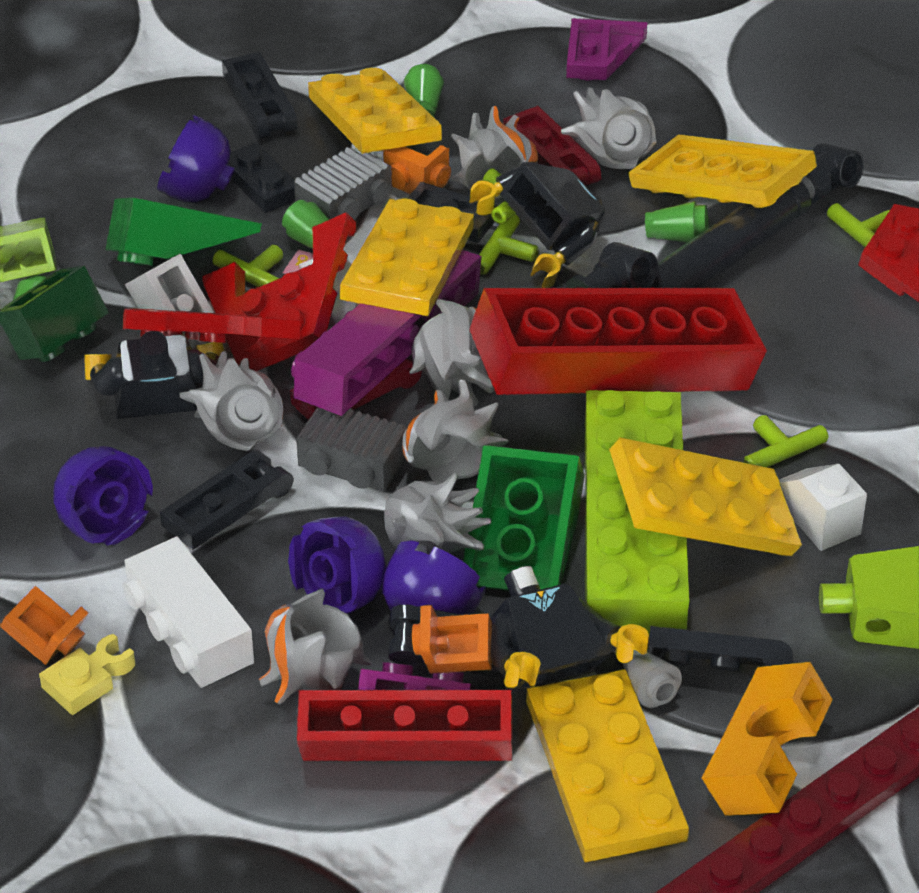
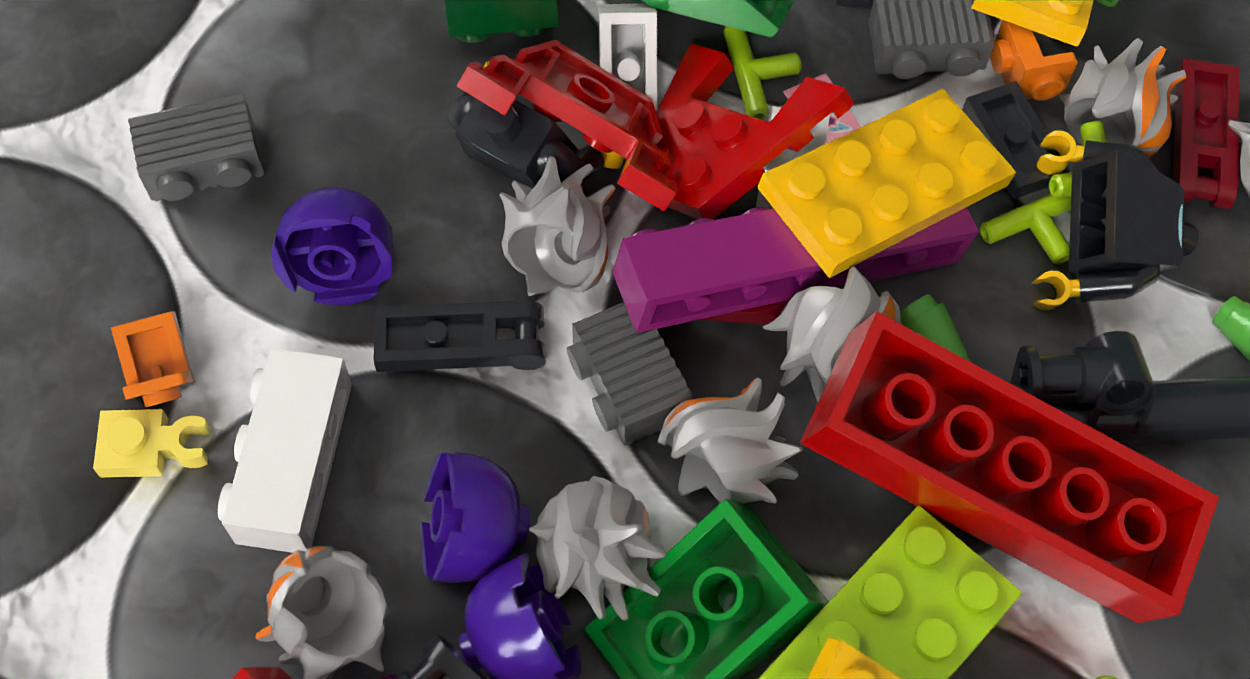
camera: 40 degrees right, 20 degrees up
bright green cone [282,200,329,249] -> none

